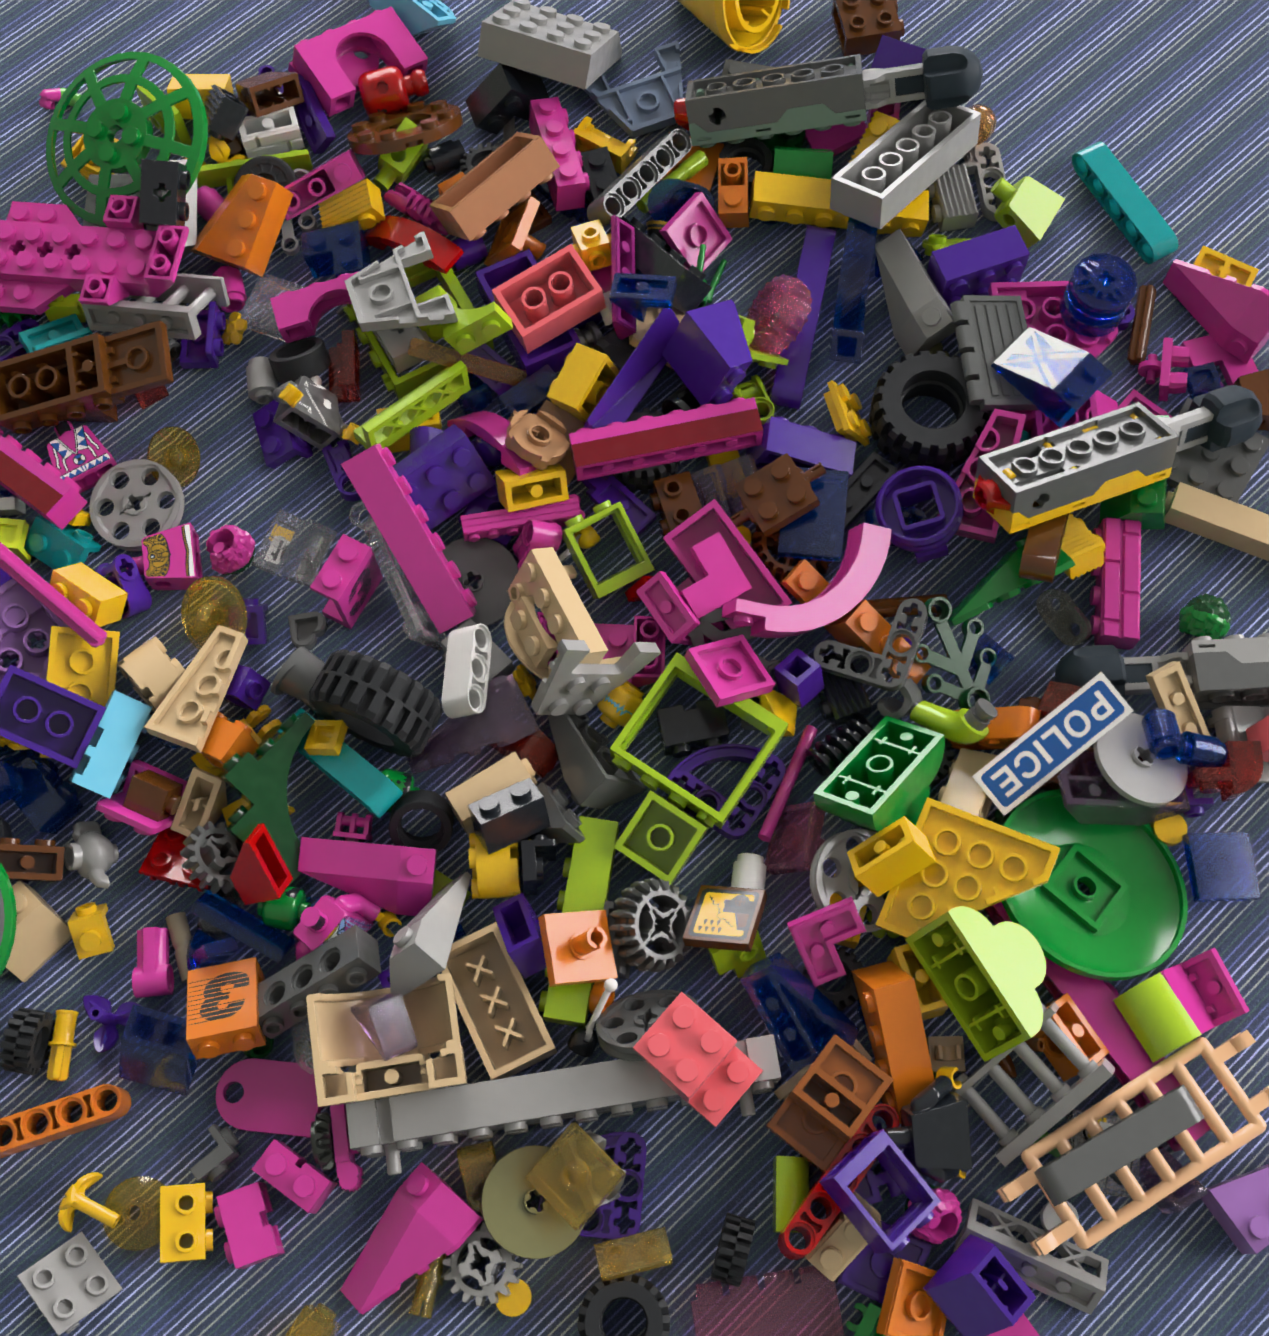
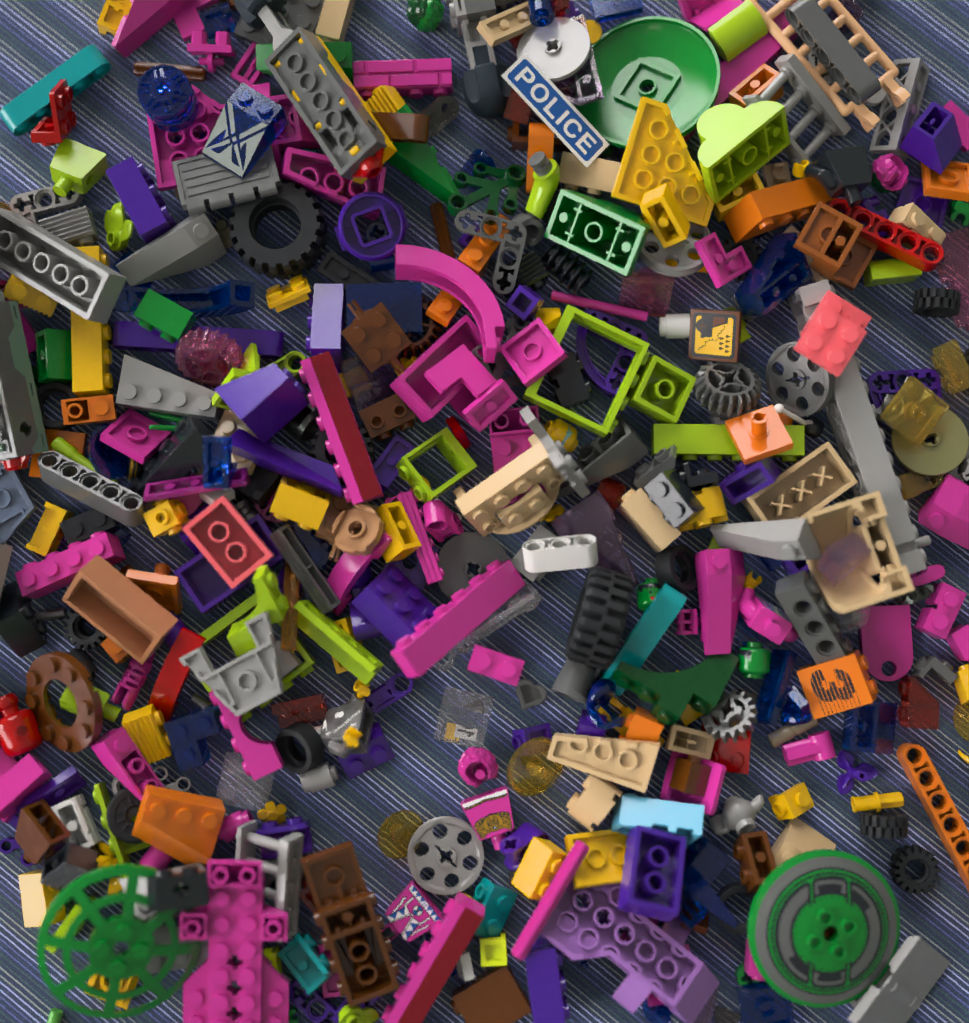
camera: 100 degrees left, 15 degrees up
red slope [230,823,293,905] -> none
yellow tile [304,720,348,756] -> none
dark purple window [819,1129,941,1254] -> none
clear blue brick [1141,708,1184,760] -> none
none -> red bracket [30,79,77,146]
none -> light grey wedge [116,354,223,422]
none -> green brick [134,289,197,344]
none -> dark grey piece [269,523,341,614]
none -> clear blue piece [586,678,625,729]
none -> clear red slope [897,676,939,730]

